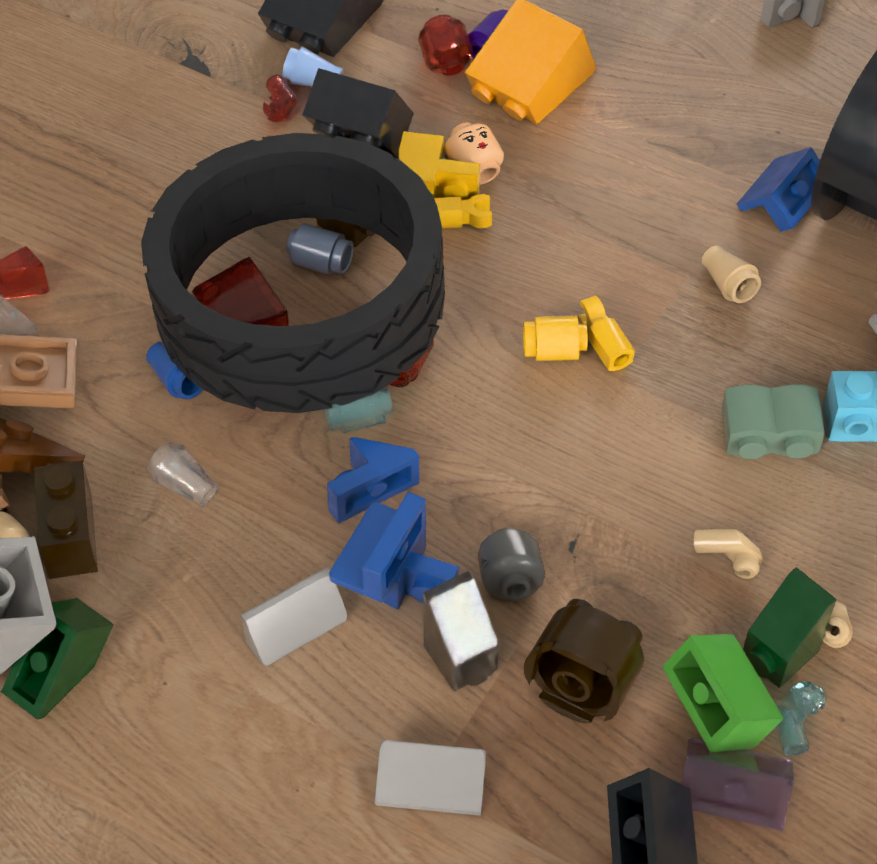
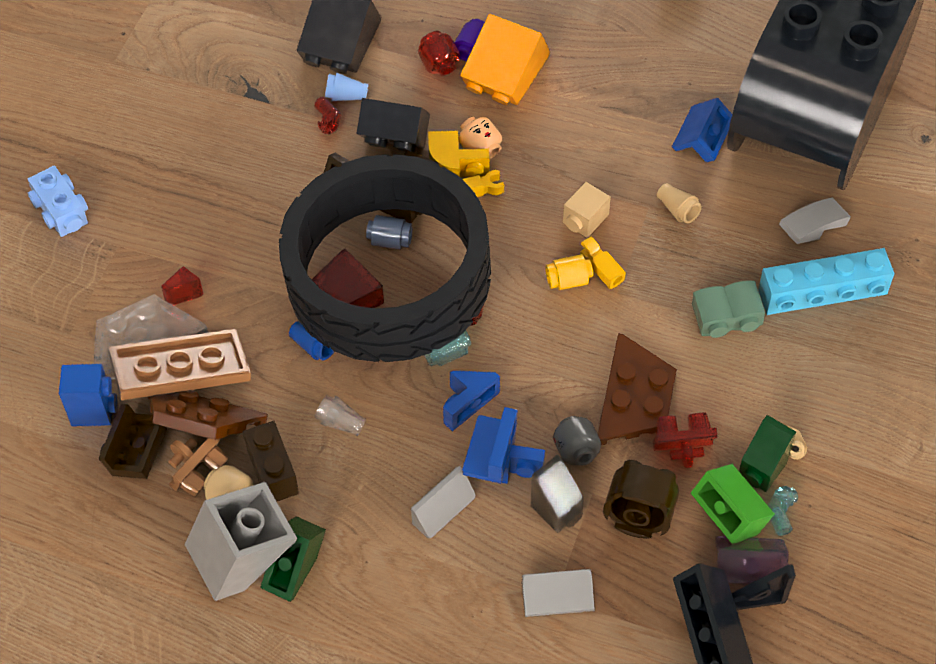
camera: 10 degrees left, 5 degrees up
tan arm [694,529,763,579] -> none
none -> tan brick [563,182,611,238]
none -> reddish brown wing [598,333,677,445]
none -> clear red hips [653,412,718,468]
none -> black tile [732,564,796,610]

